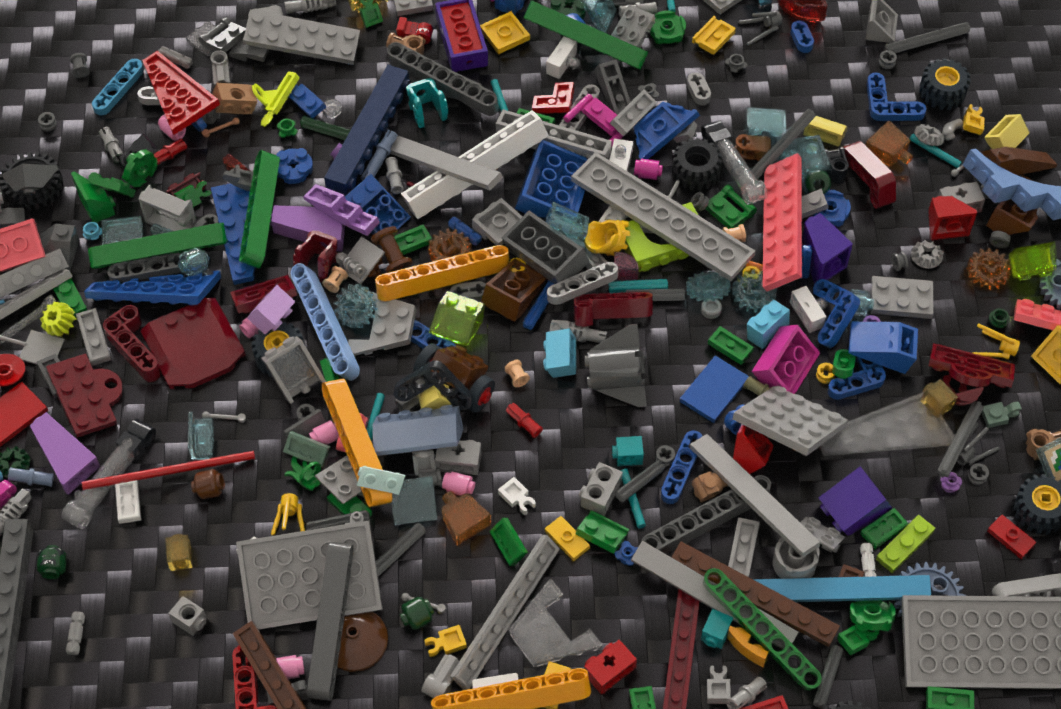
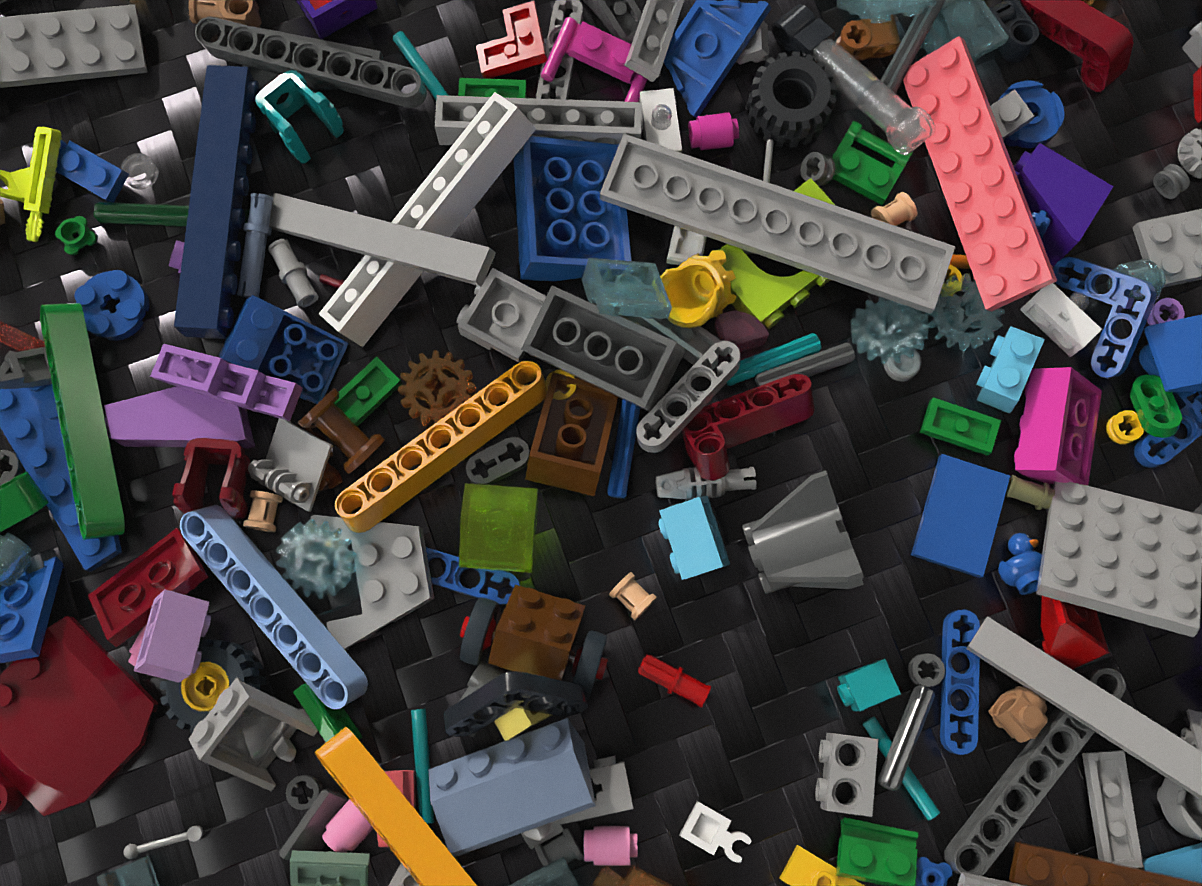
camera: 20 degrees left, 20 degrees up
blue axle [448,217,482,246] -> none
dark green head [804,168,831,194] -> none

